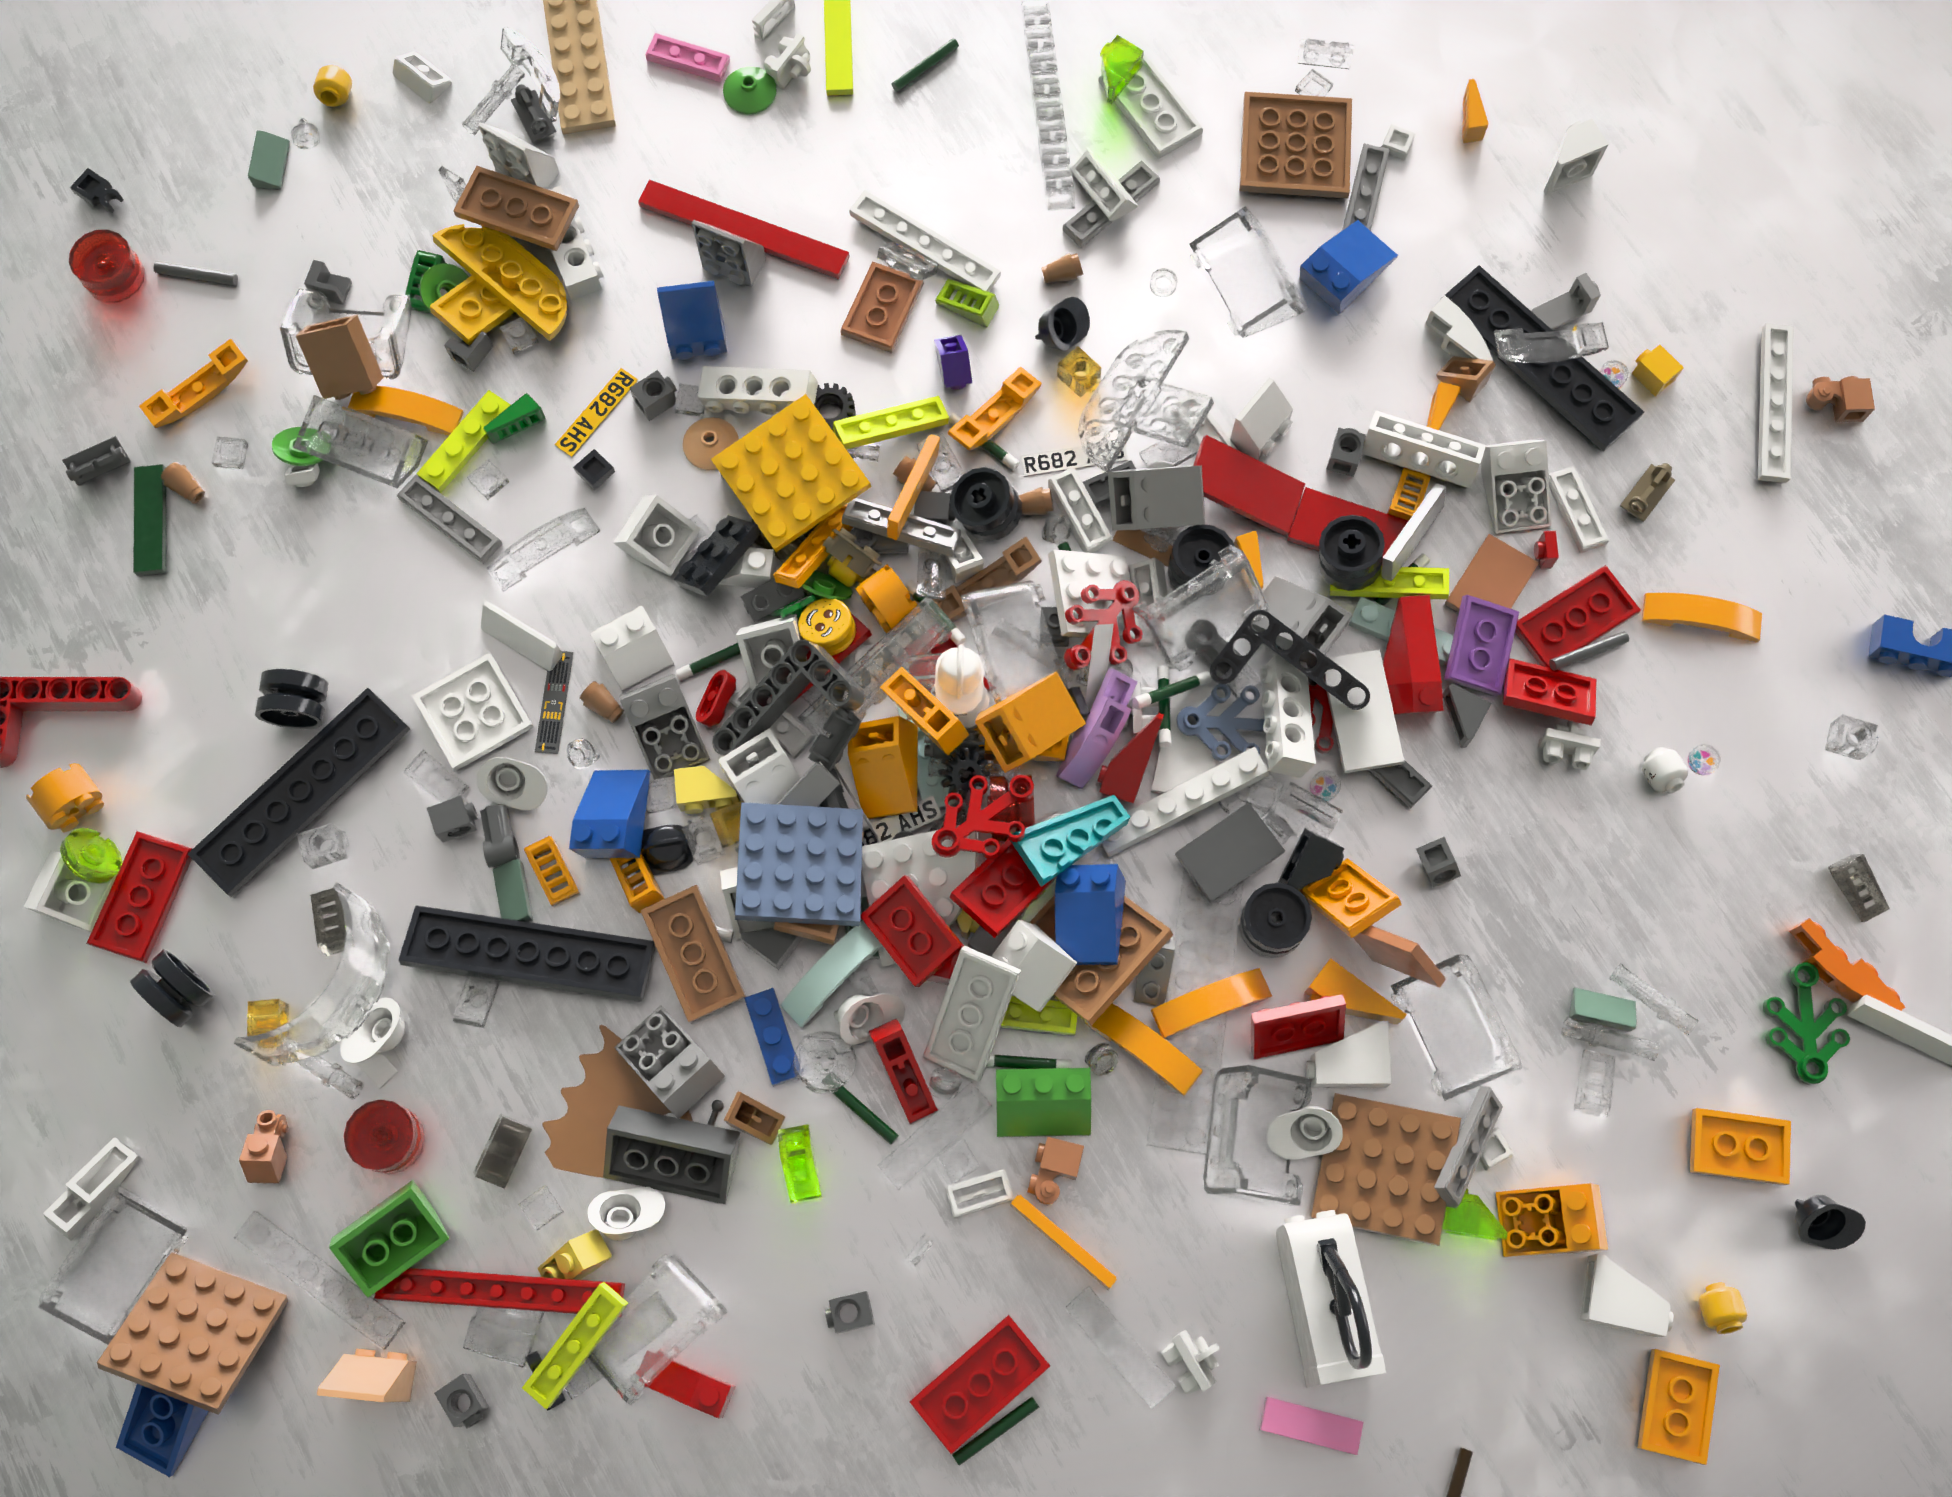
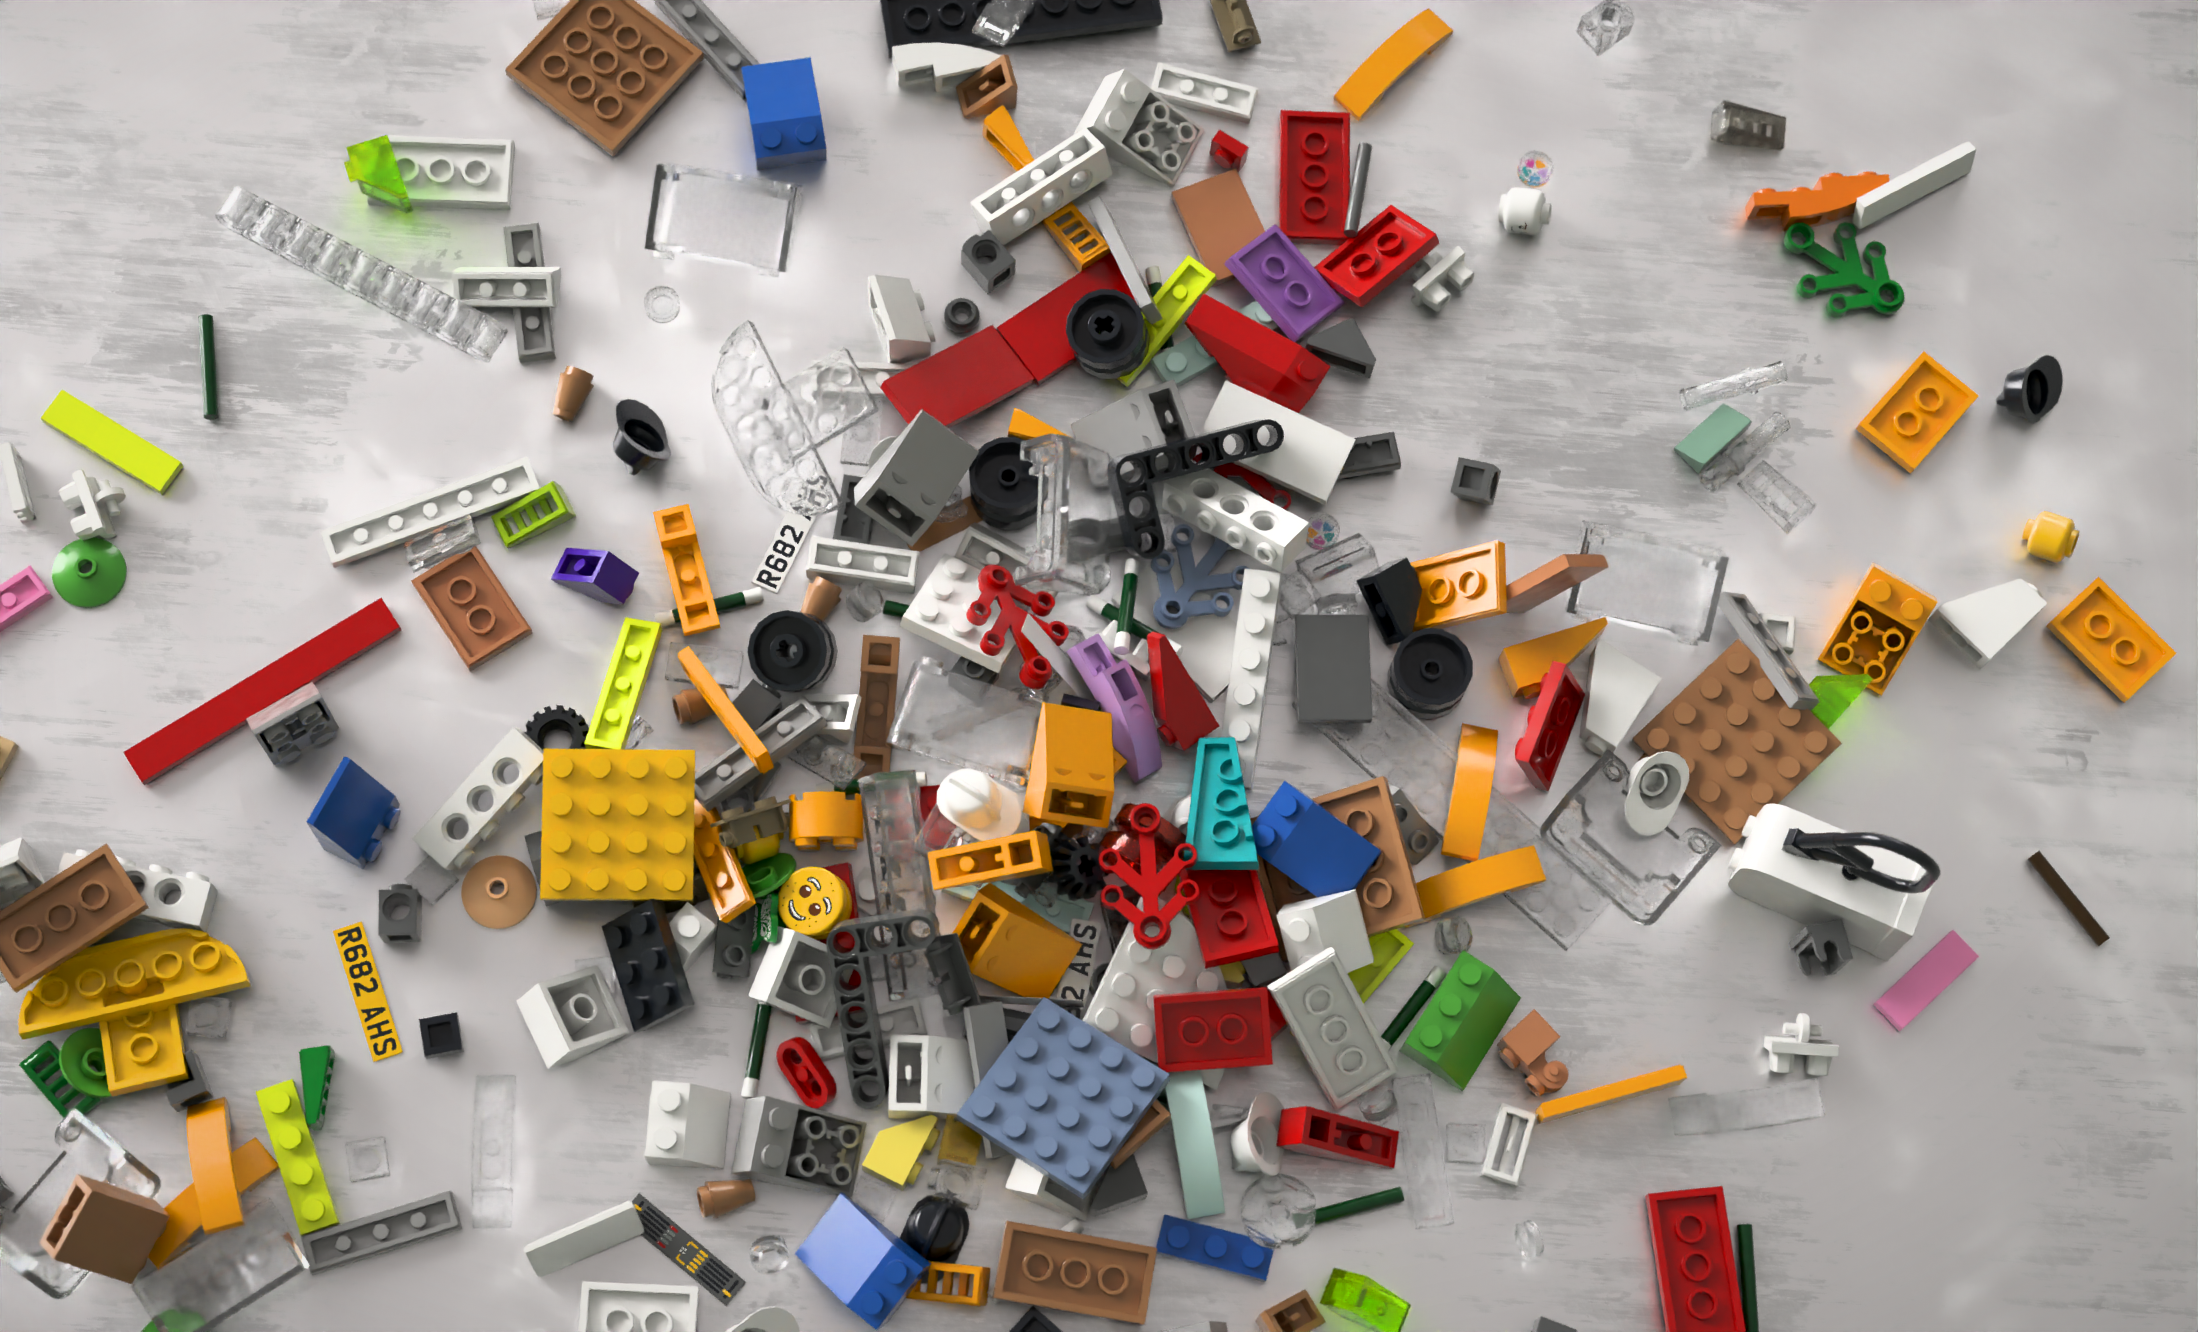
camera: 65 degrees left, 0 degrees up
clear yellow brick [1057,346,1102,398] -> none
none -> light orange slope [187,1097,244,1235]
none -> dark grey plate [944,298,980,333]
none -> dark grey hinge [1789,919,1853,976]

